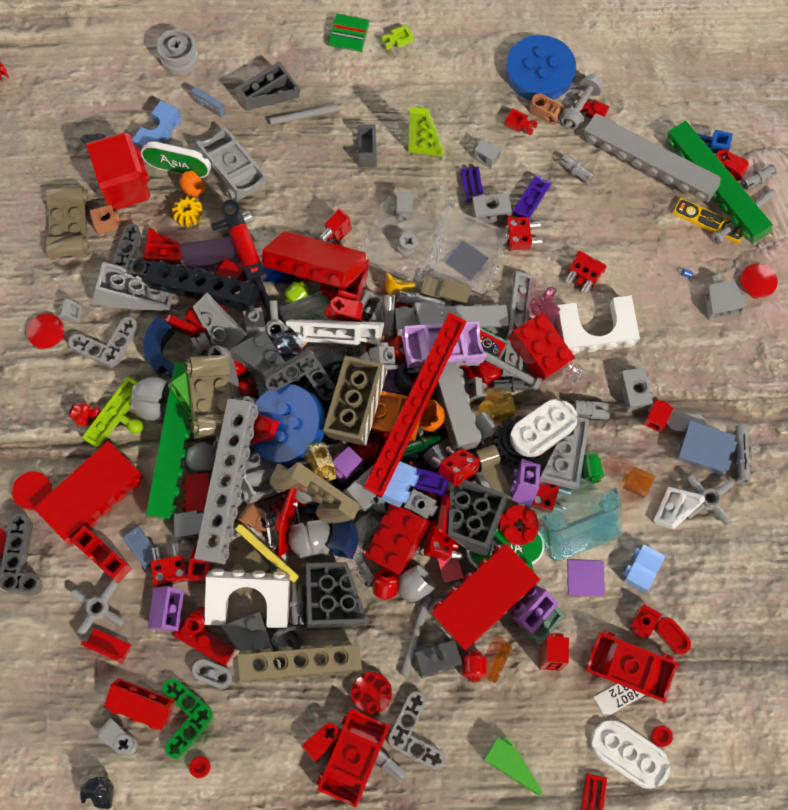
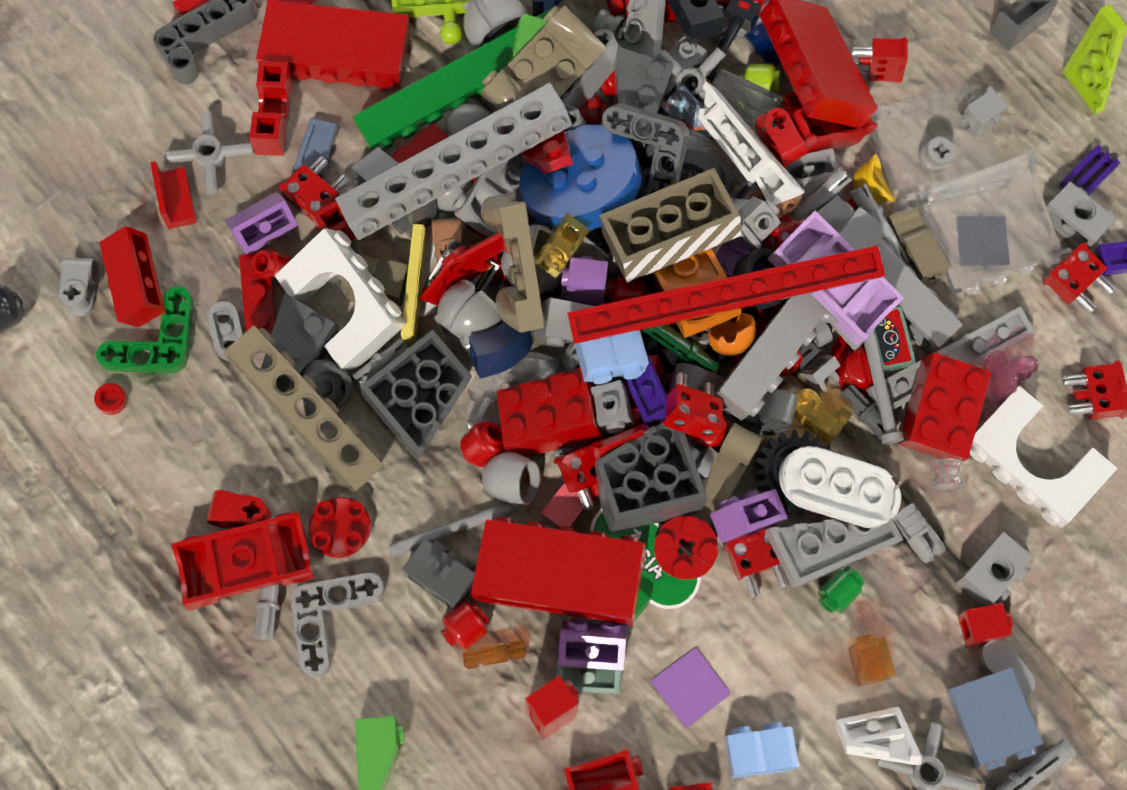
camera: 50 degrees right, 0 degrees up
clear light blue windscreen [538,488,622,561] -> none

